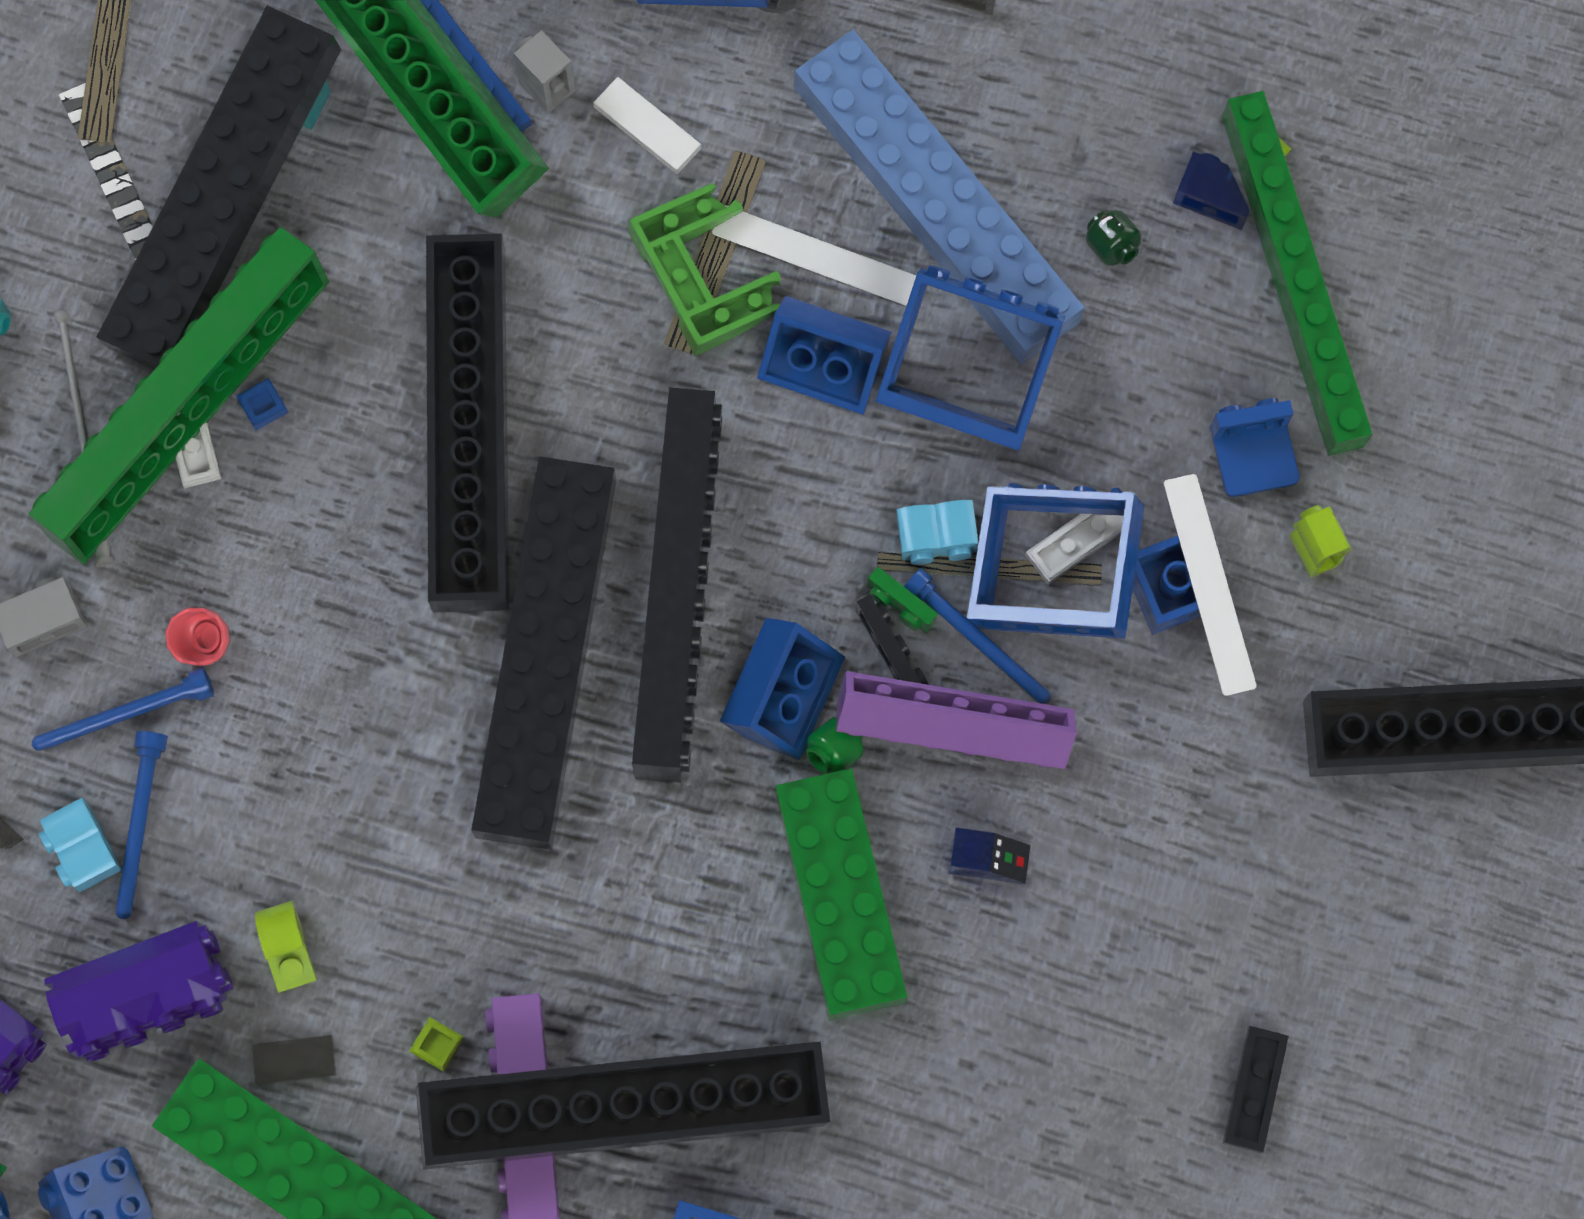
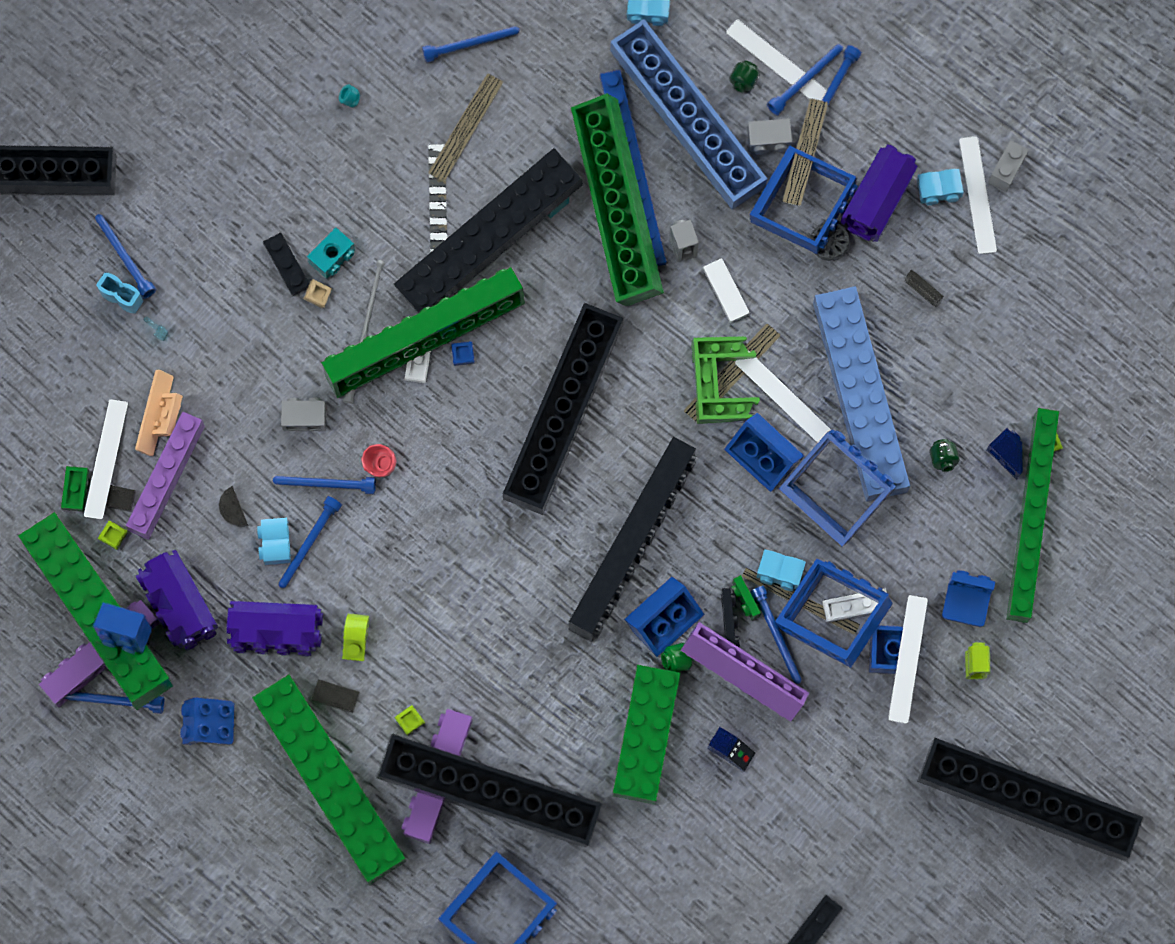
camera: 25 degrees right, 0 degrees up
black brick [471,456,617,850] -> none

